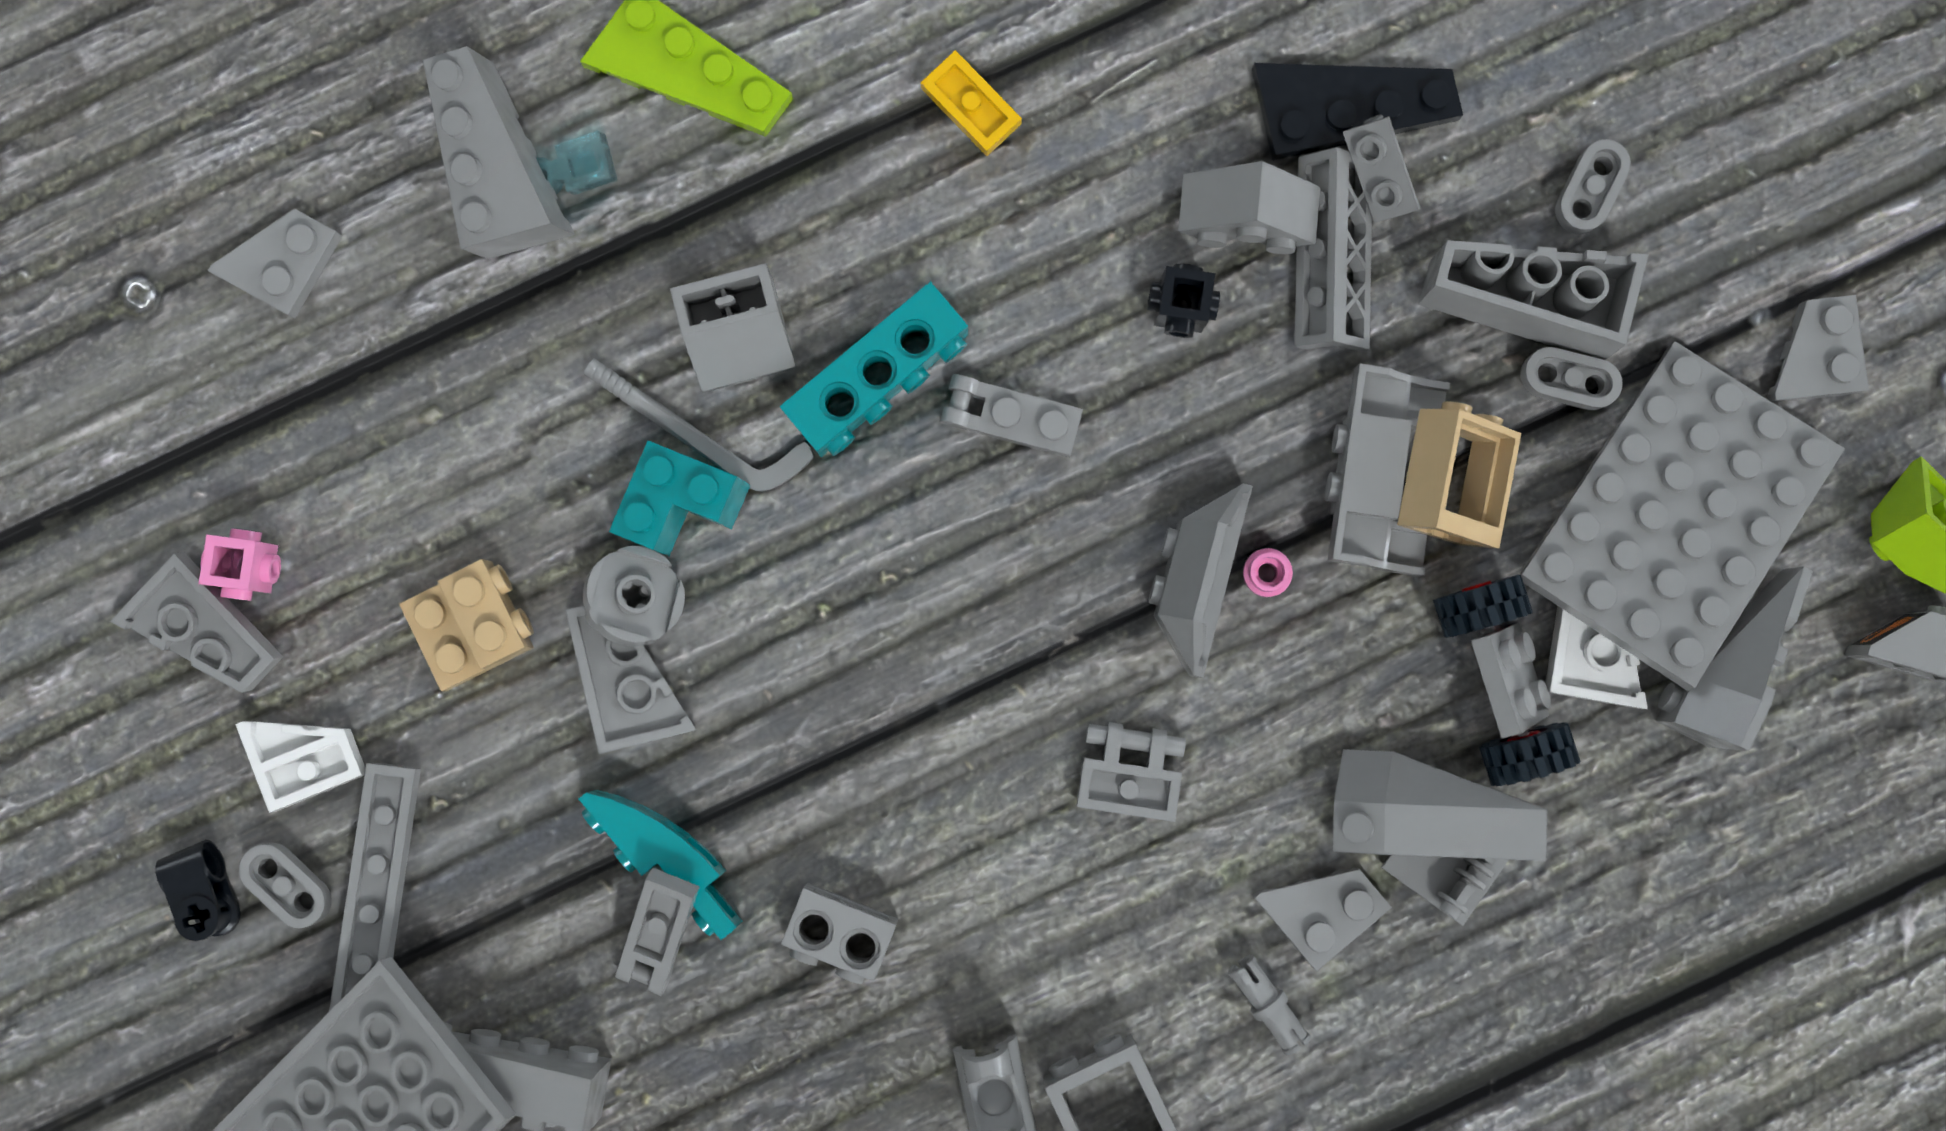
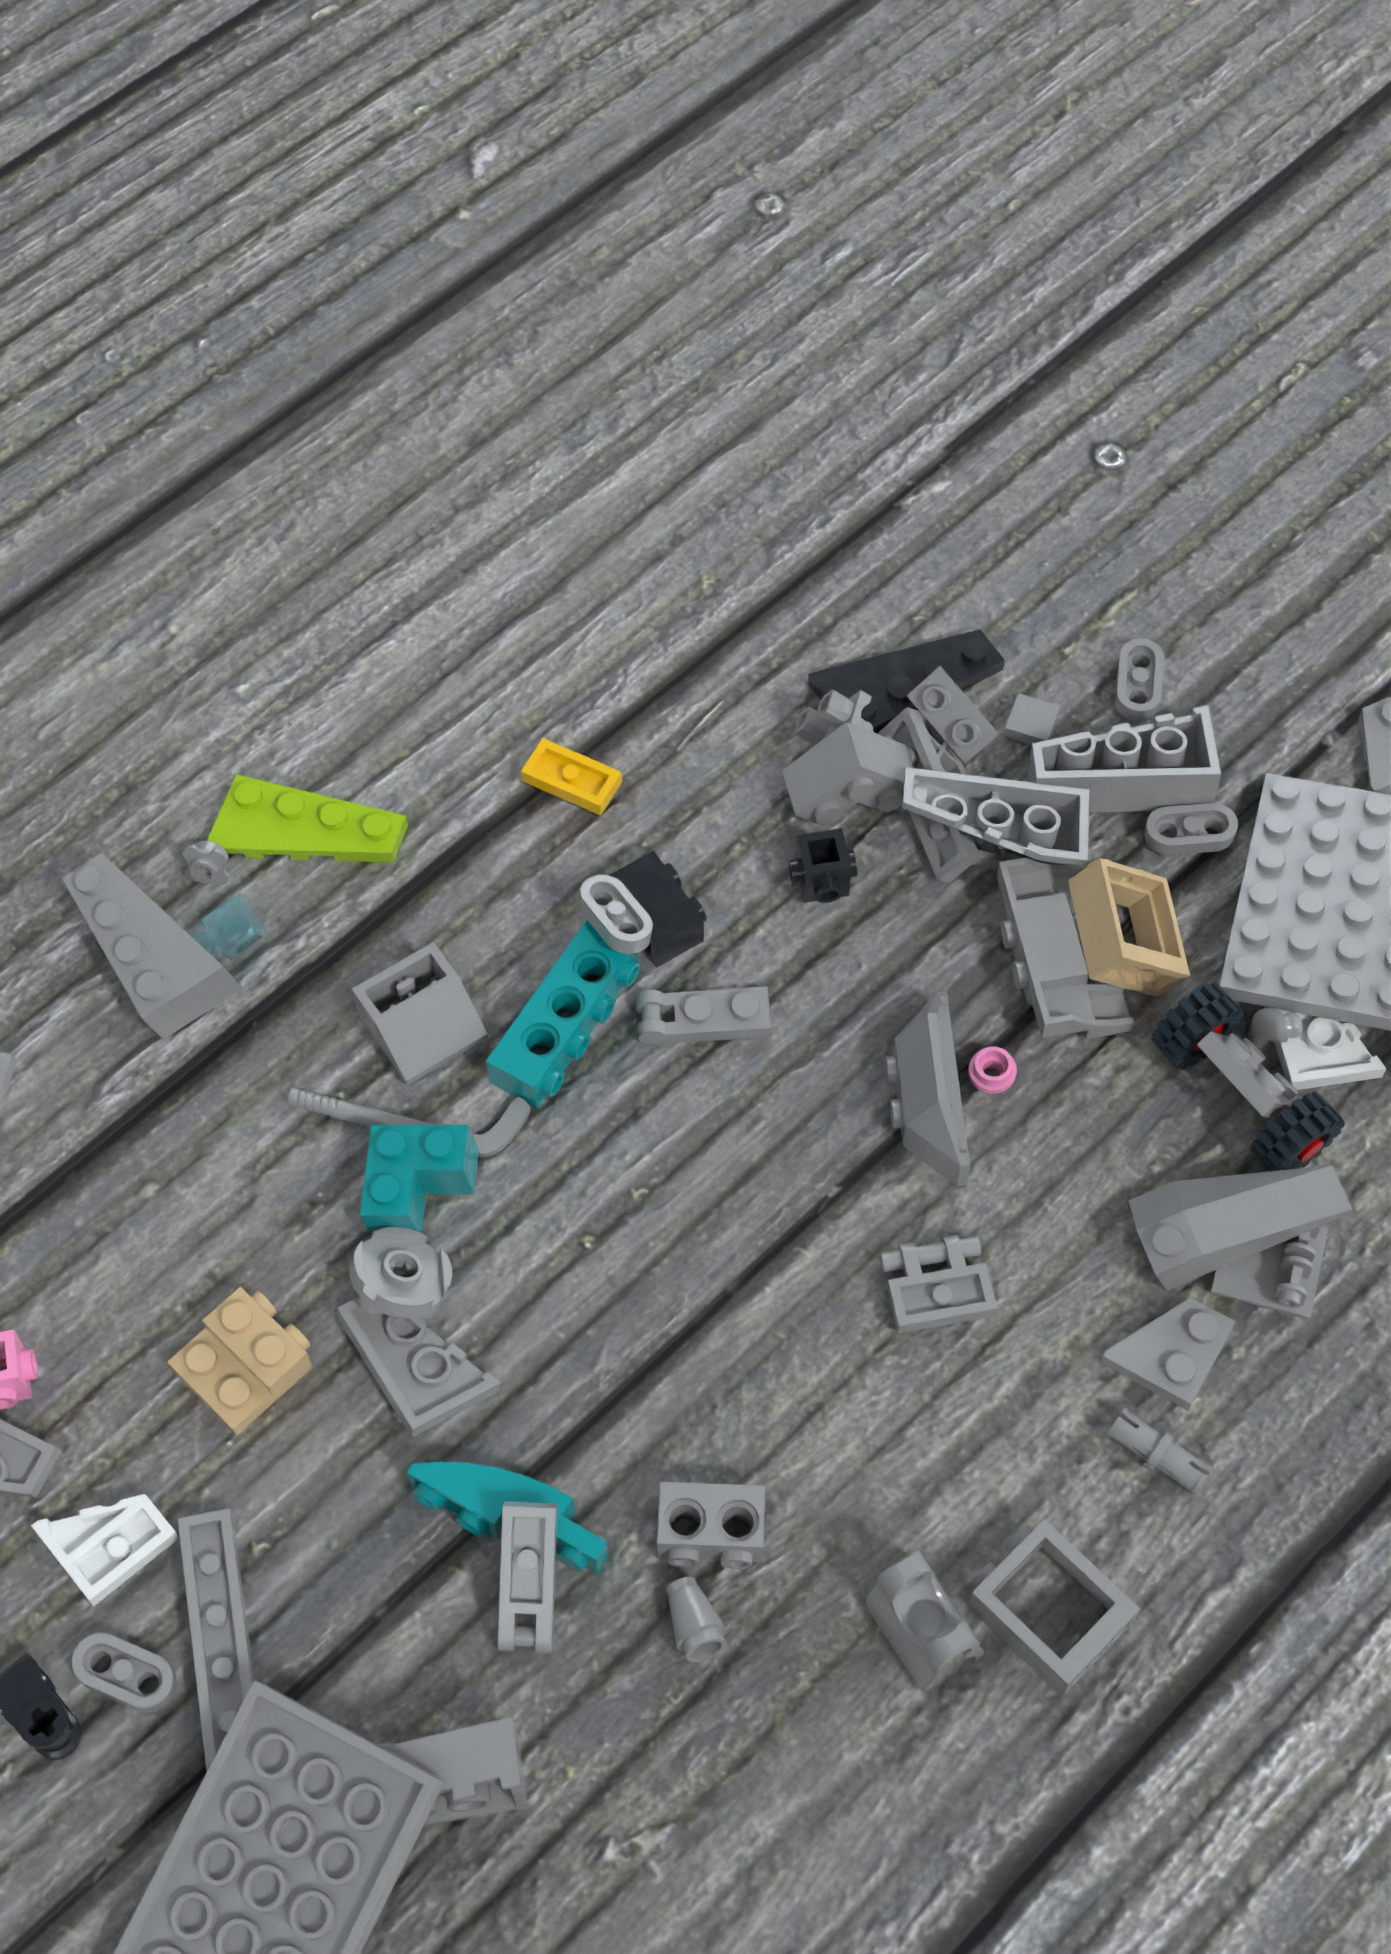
camera: 20 degrees left, 25 degrees down
none -> light grey plate [182,841,230,885]
none -> light grey plate [578,875,653,954]
none -> black brick [608,851,707,968]
none -> light grey cone [666,1577,727,1662]
none -> light grey hips [794,689,873,750]
none -> light grey wedge [902,767,1090,866]
none -> light grey tile [1003,693,1061,745]
none -> light grey arm [1246,1007,1302,1049]

